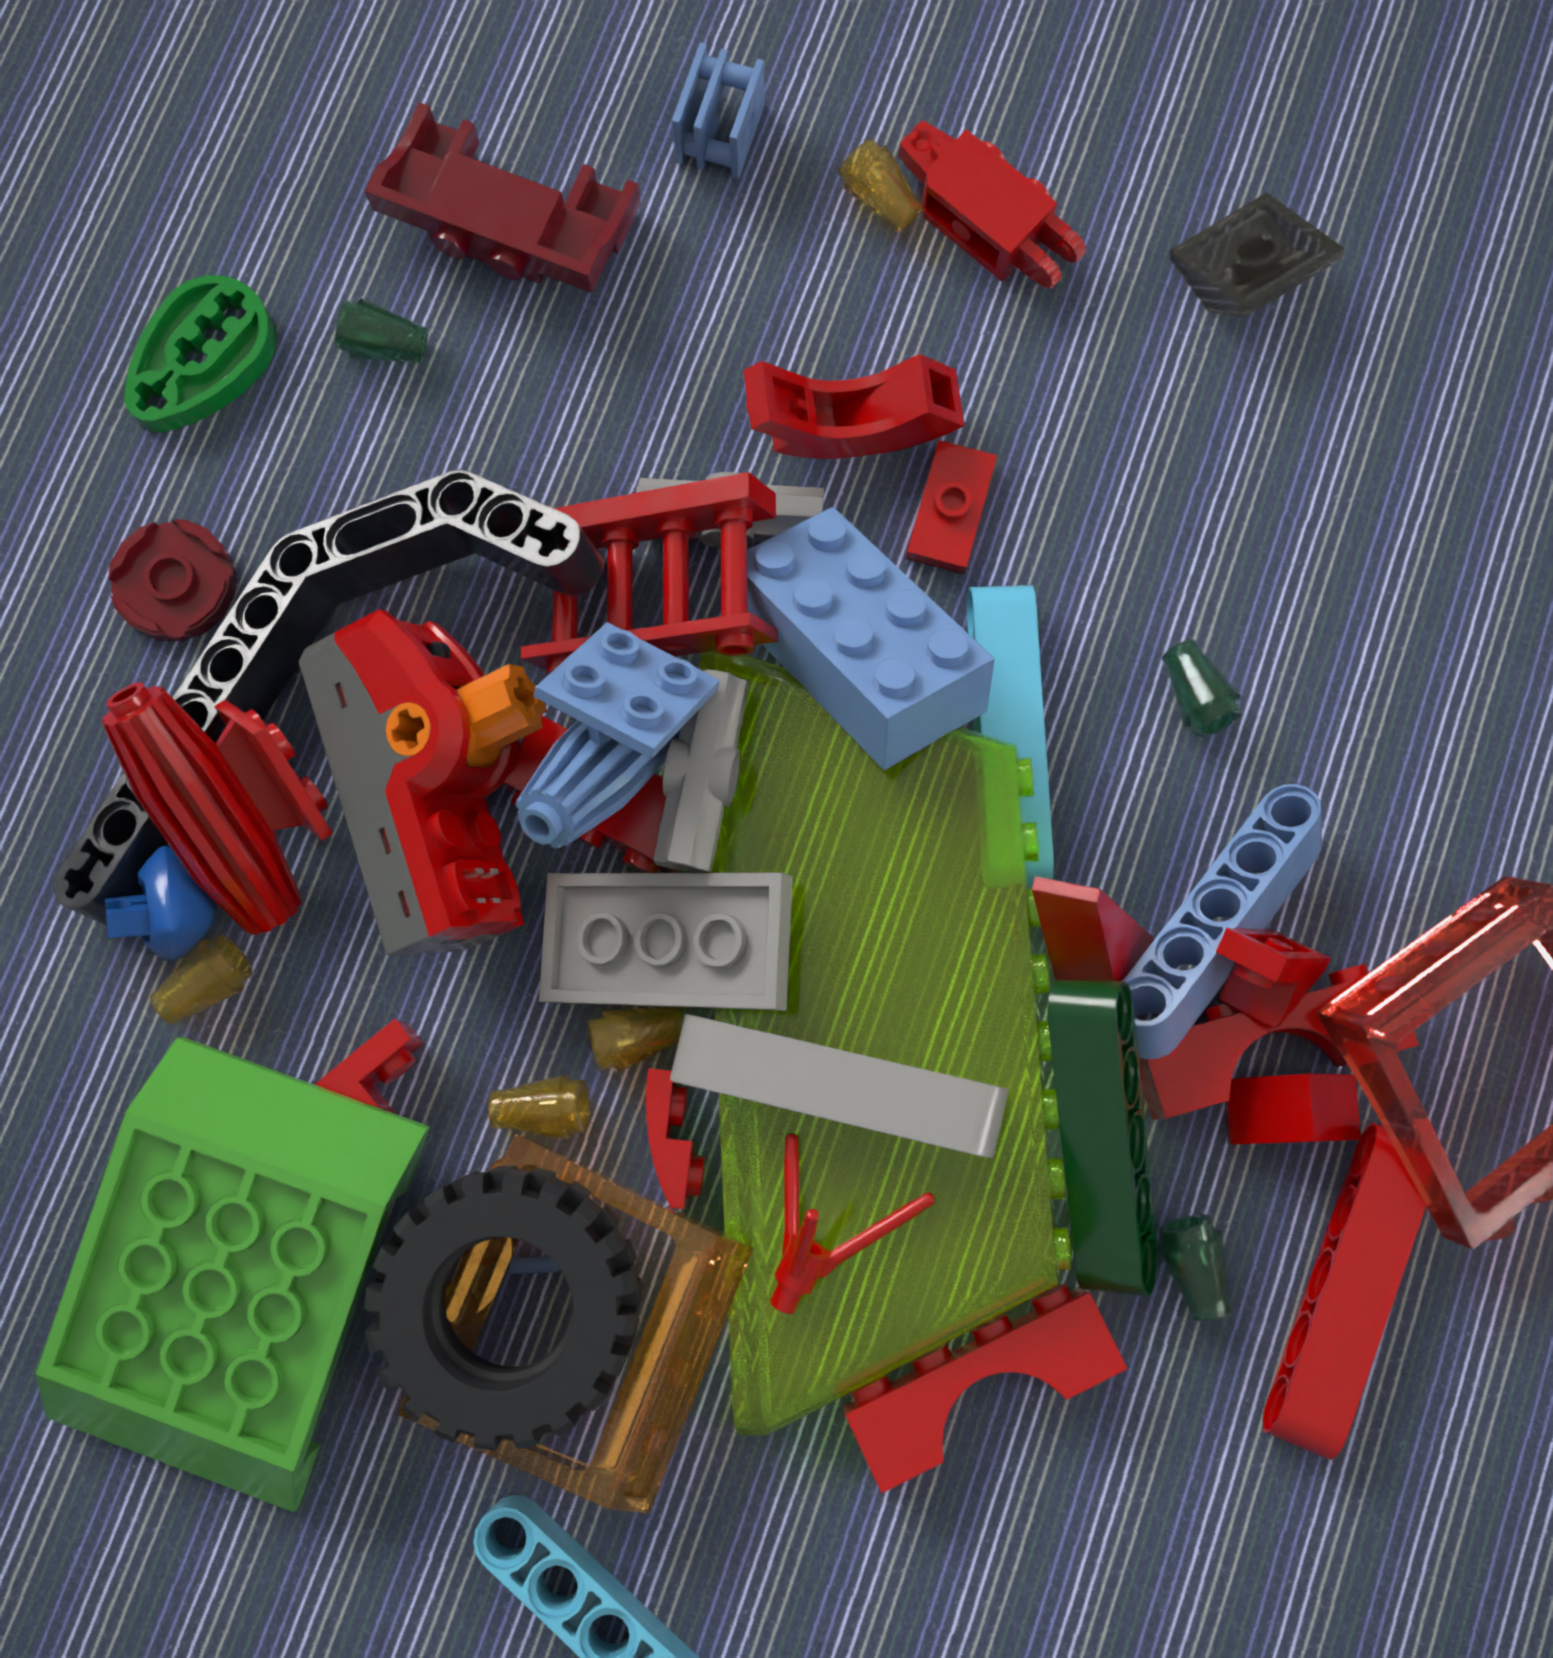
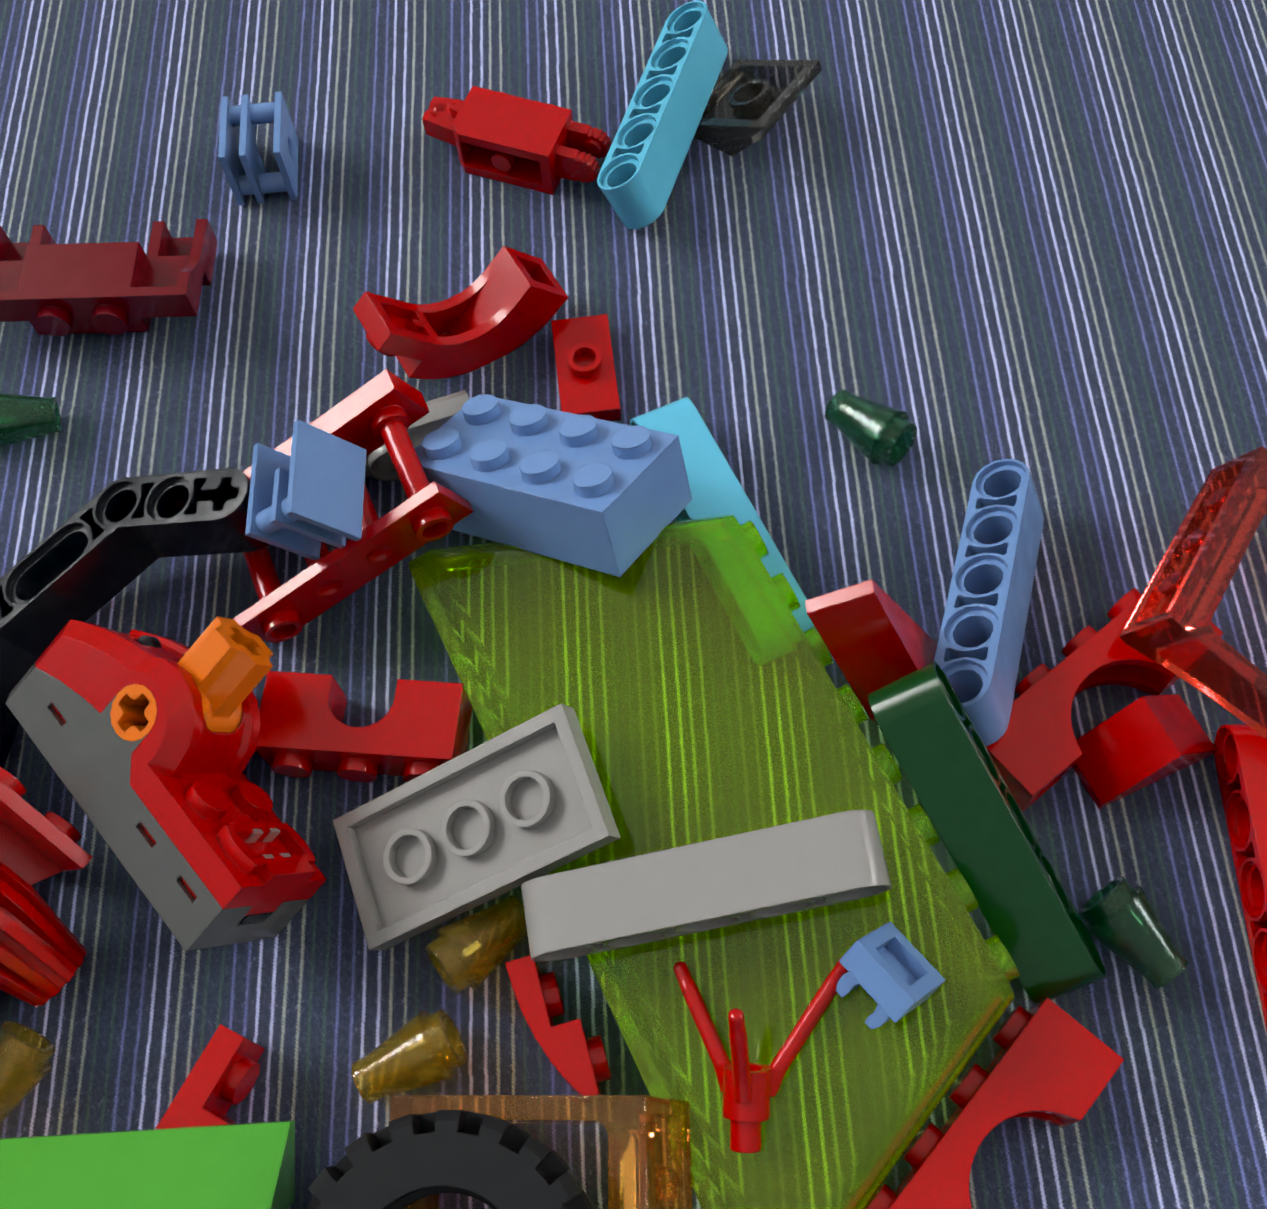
camera: 20 degrees left, 15 degrees down
medium blue plate [516,622,720,848] -> none
light grey piece [653,669,749,873] -> none
clear yellow cone [838,138,923,232] -> none
red slope [1216,928,1331,1028] -> none
none -> medium blue piece [245,420,367,561]
none -> medium azure beam [597,0,728,229]
none -> medium blue tile [836,921,946,1029]

